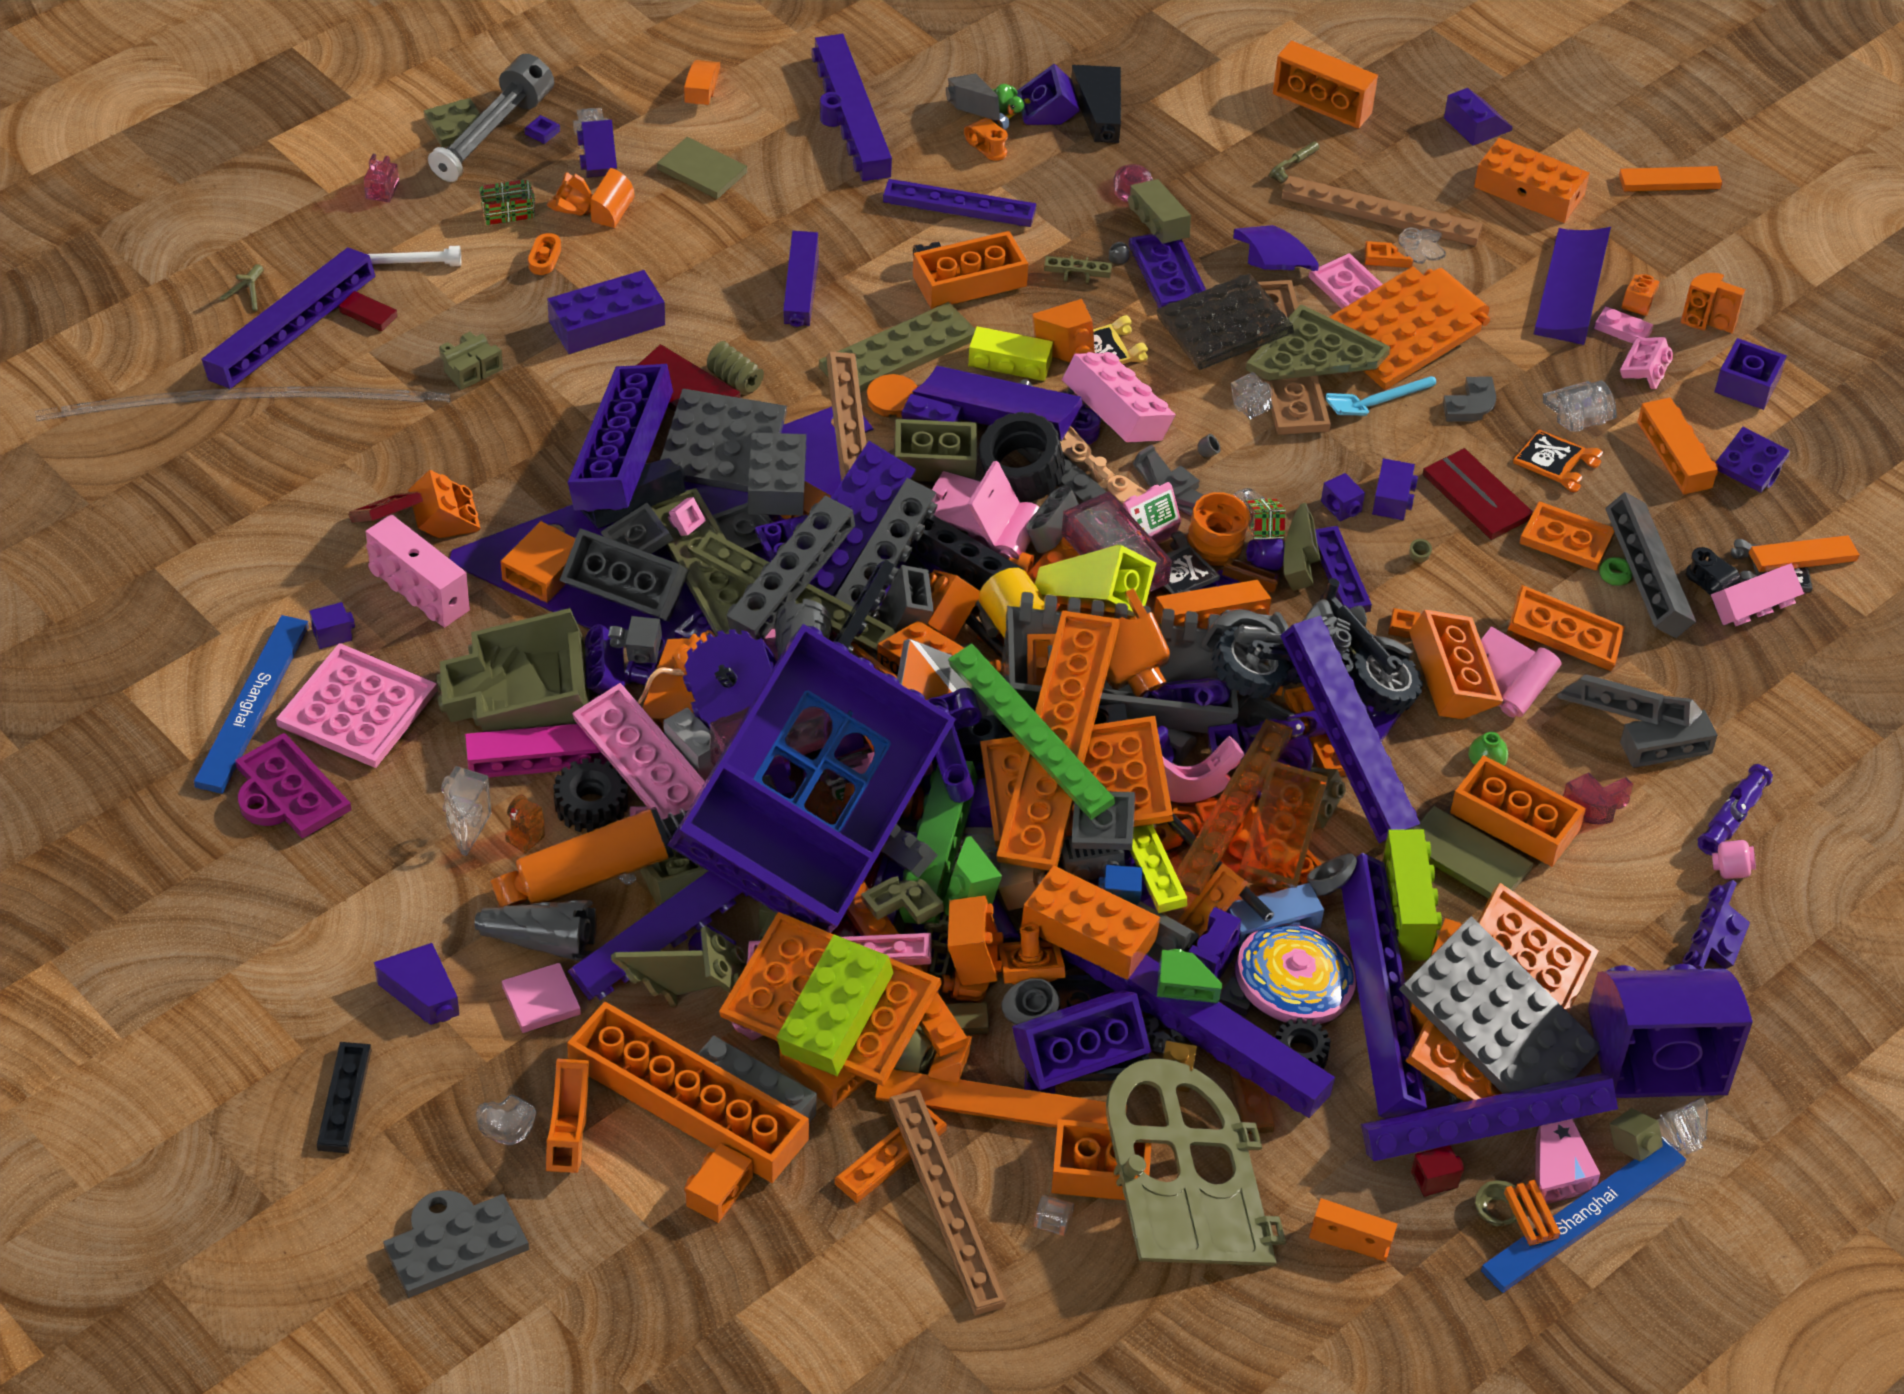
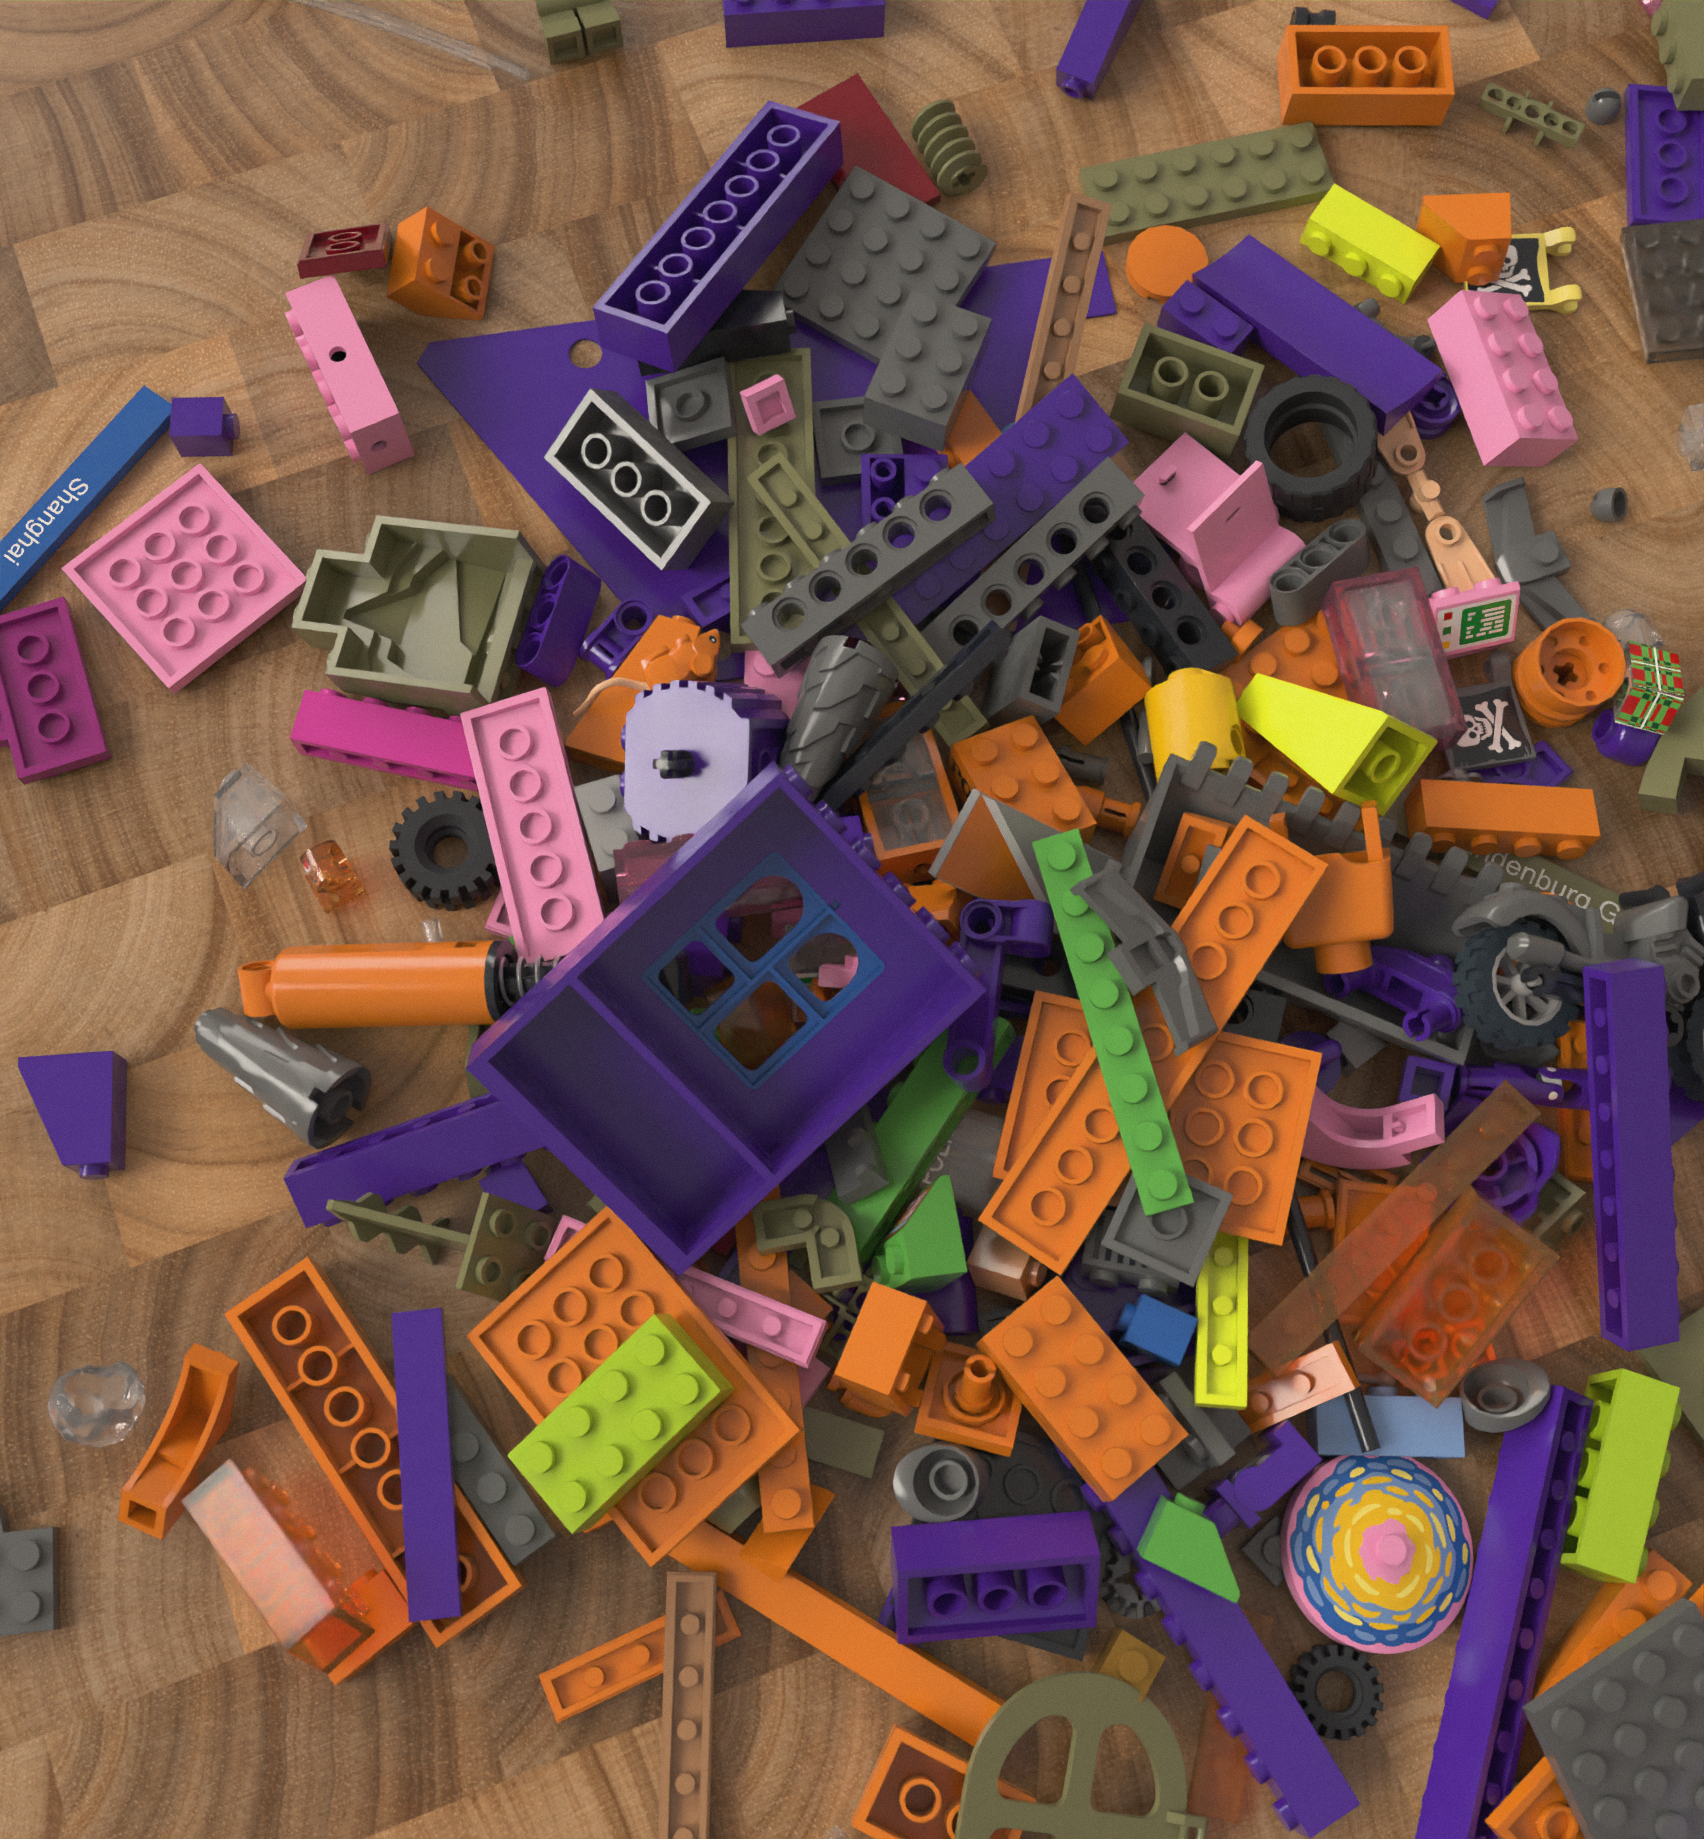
camera: 20 degrees right, 25 degrees up
orange brick [501,521,576,603] -> none
bright pink tile [502,963,581,1033] -> none
dark grey brick [608,616,662,663] -> none
reddish brown tile [1222,558,1281,593] -> none
none -> clear orange brick [181,1459,376,1674]
none -> dark purple tile [391,1308,463,1622]
none -> dark grey plate [1070,866,1218,1057]

